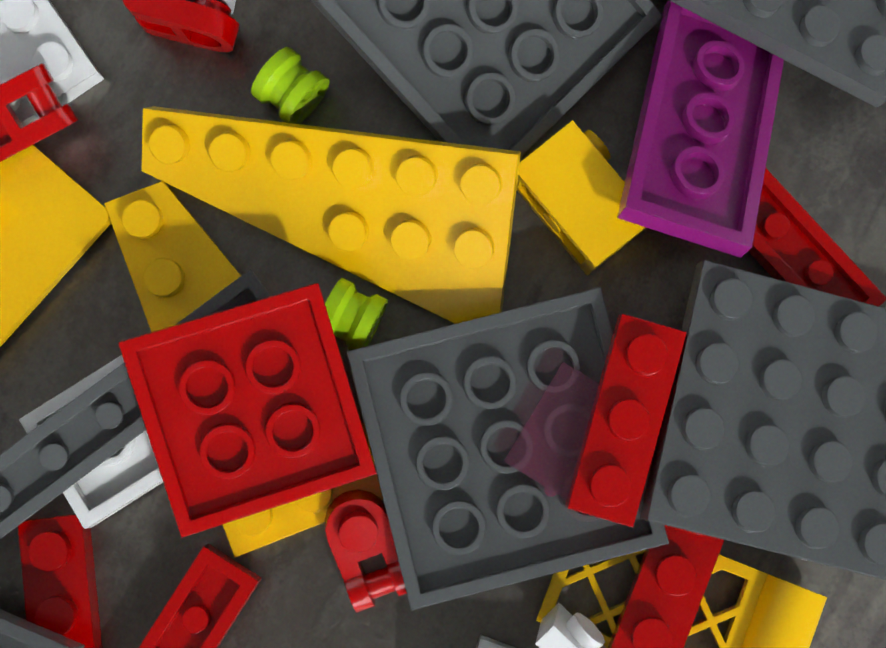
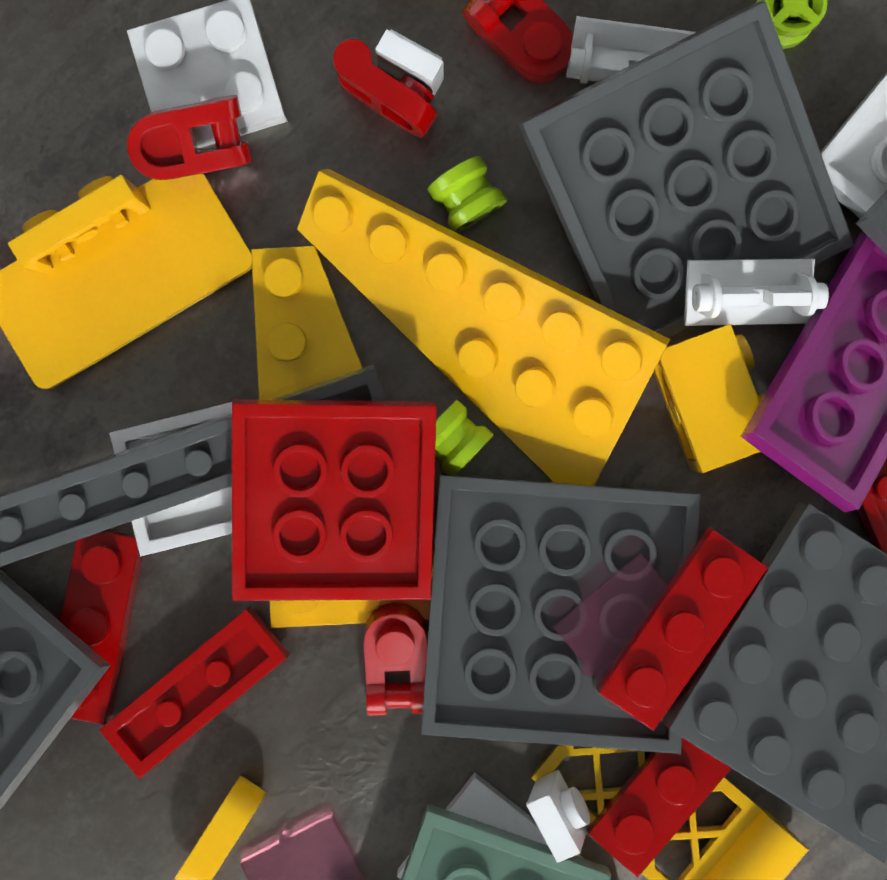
camera: 20 degrees right, 5 degrees up
none -> white hinge [684,259,829,326]

